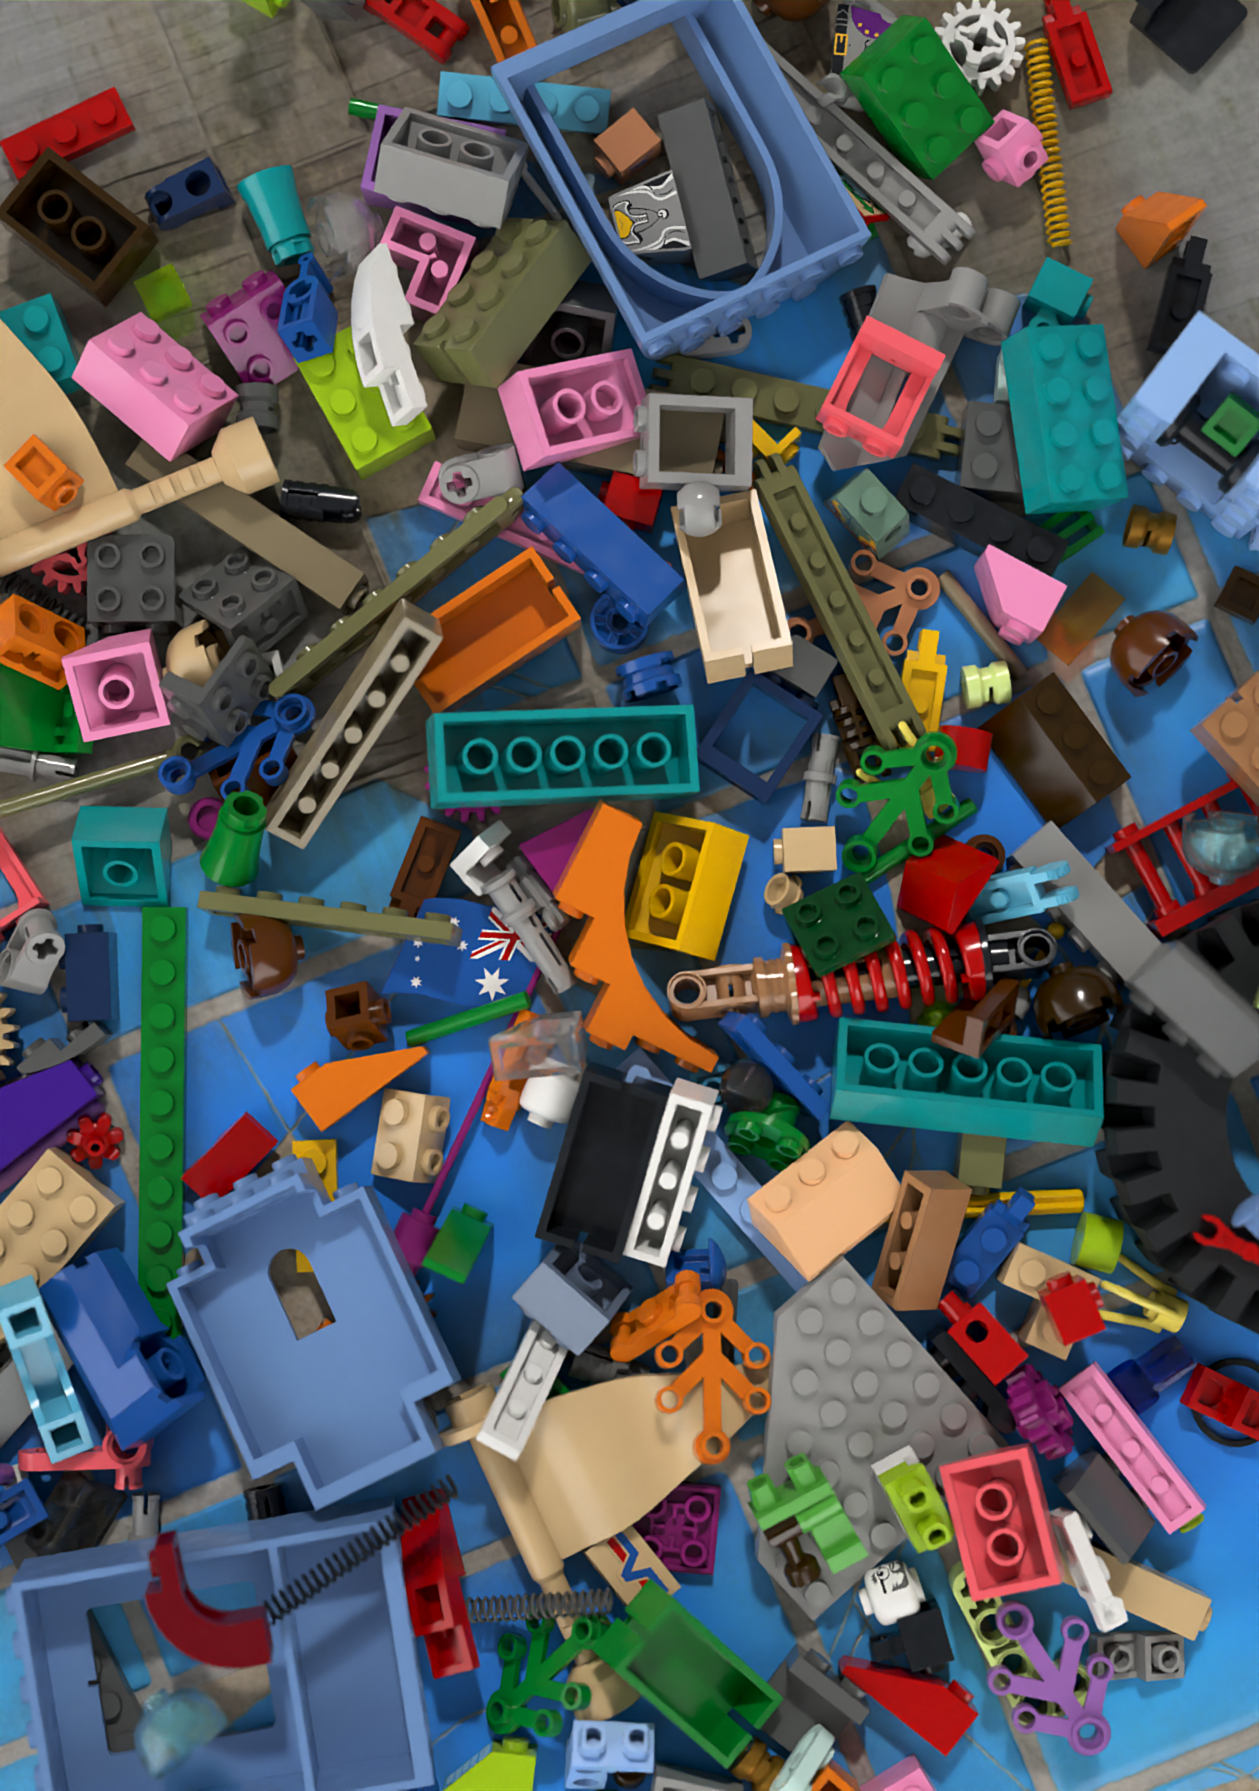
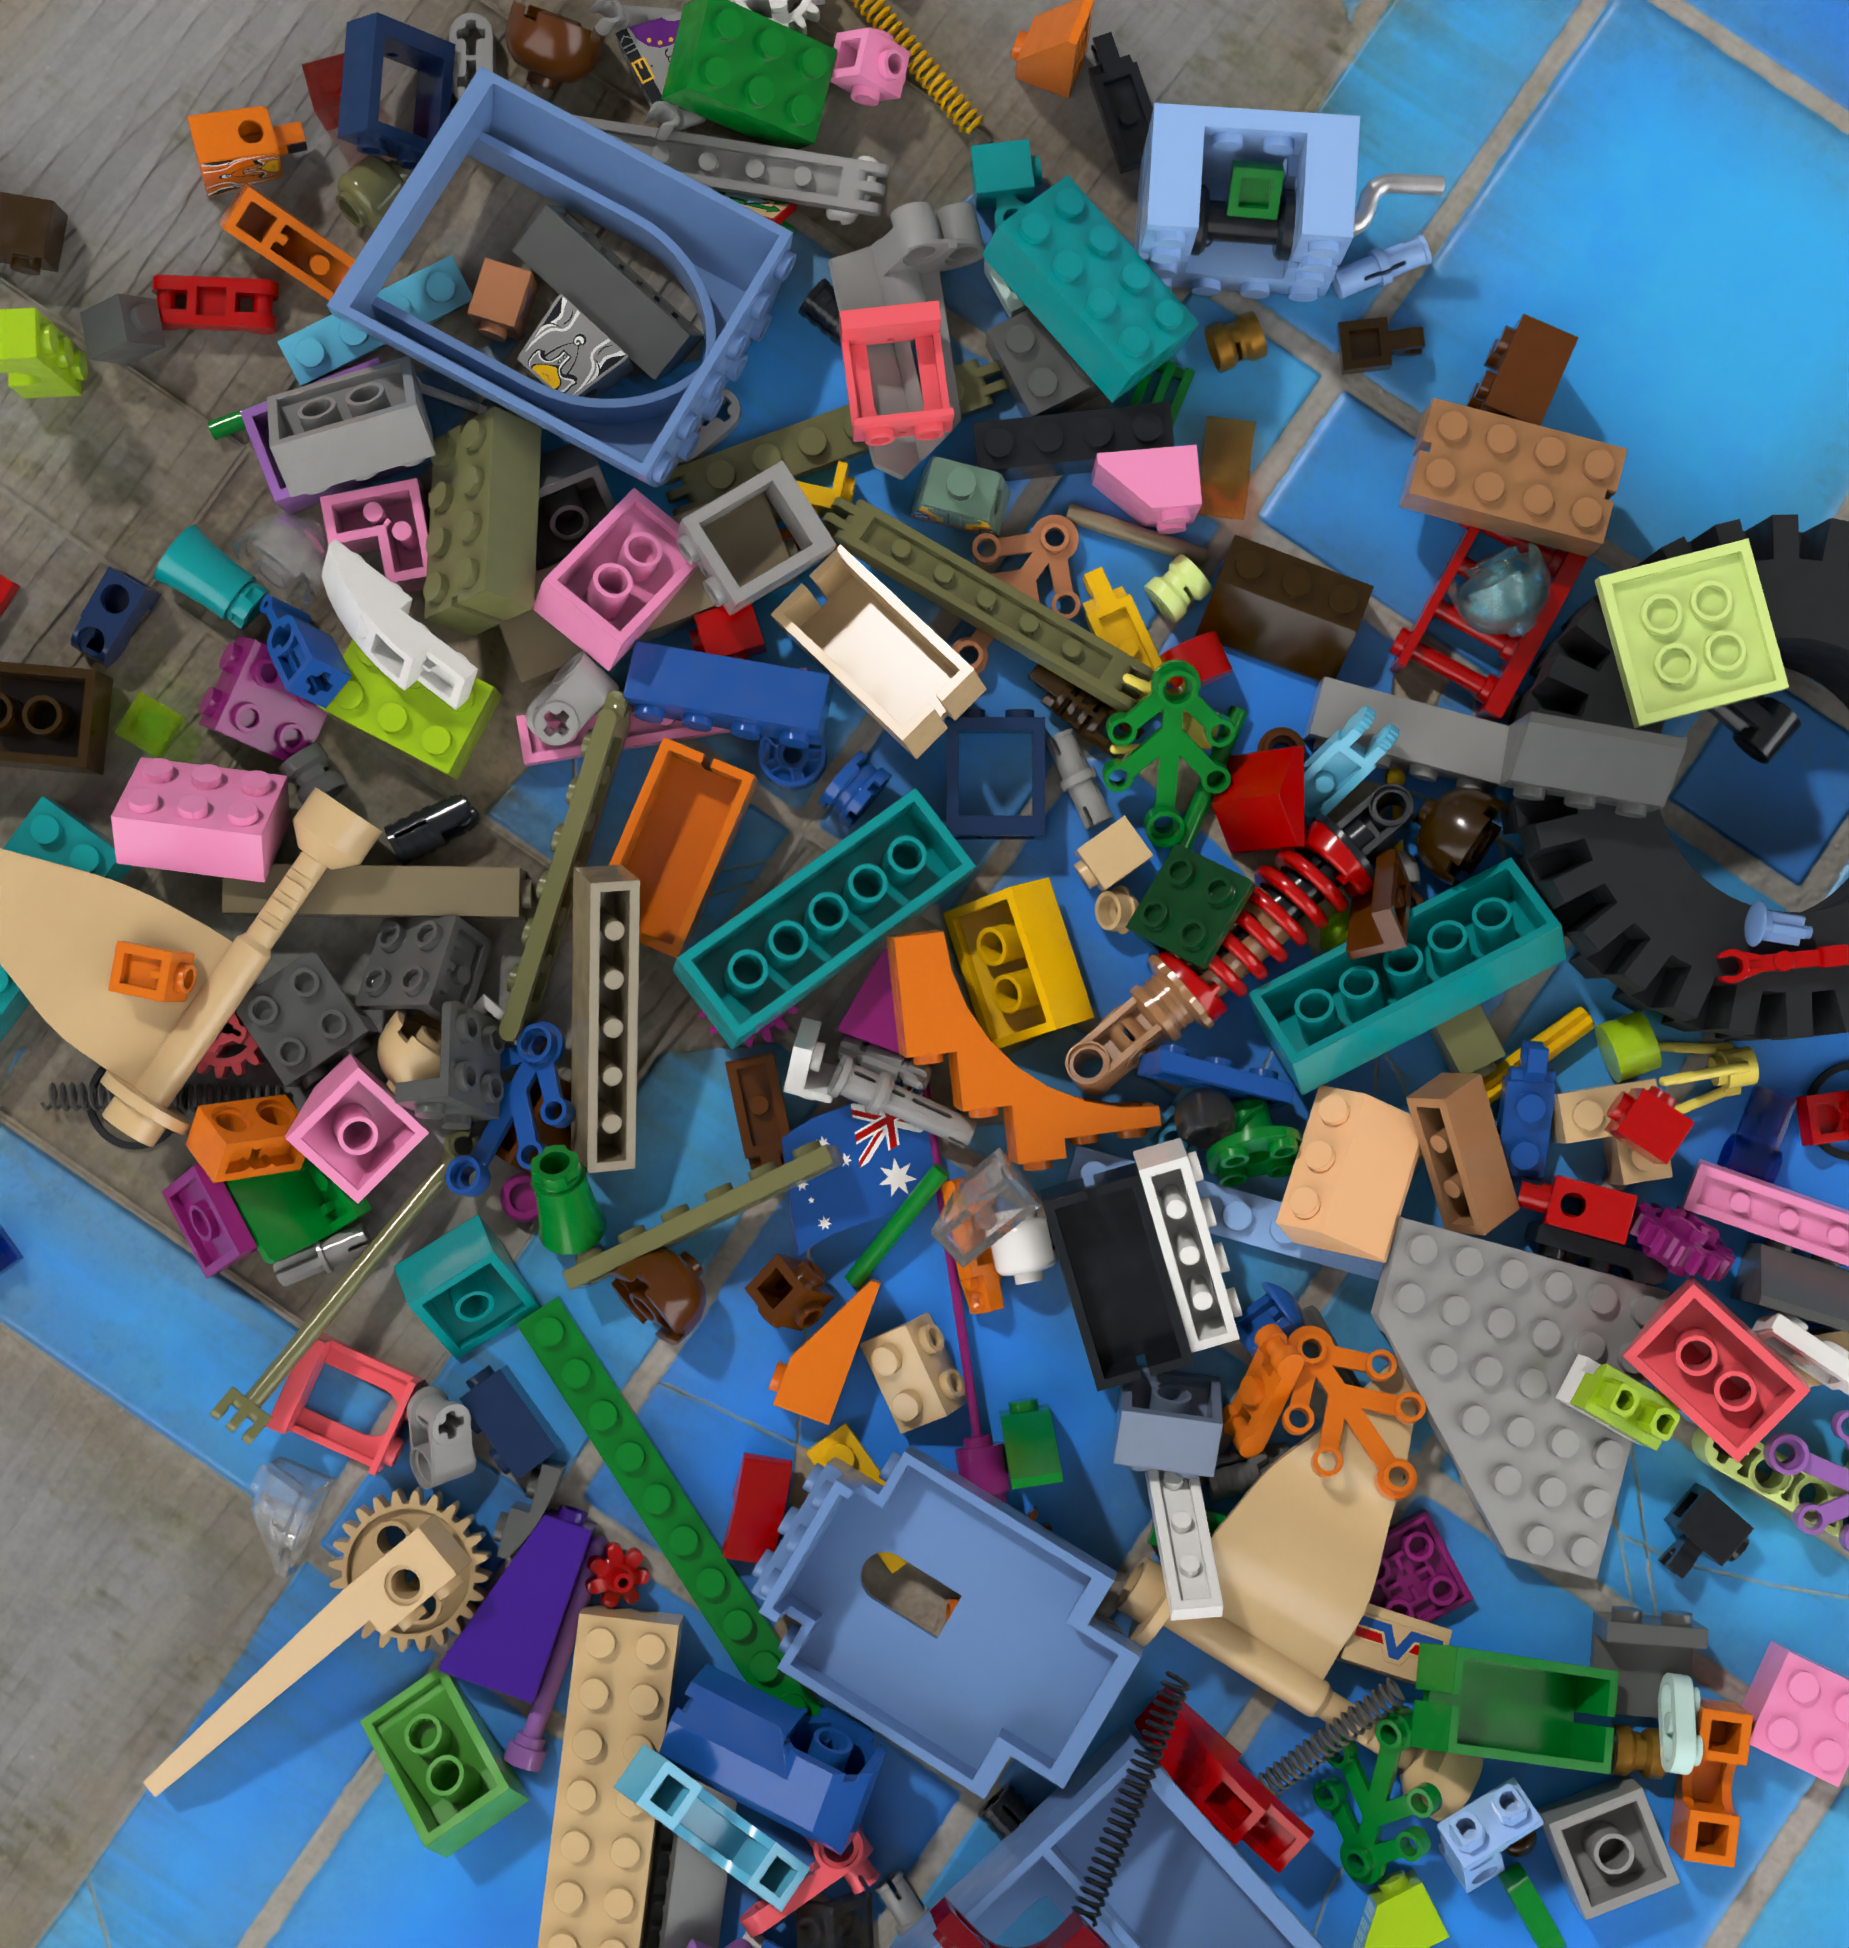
camera: 35 degrees left, 0 degrees up
light grey piece [677,481,722,538] -> none
bright green hips [746,1453,869,1588] -> none
dark grey panel [771,635,839,700] -> none
red slope [838,1655,979,1756] -> none
white head [858,1560,926,1626] -> none
reddish brown cylinder [1109,610,1198,697] -> none

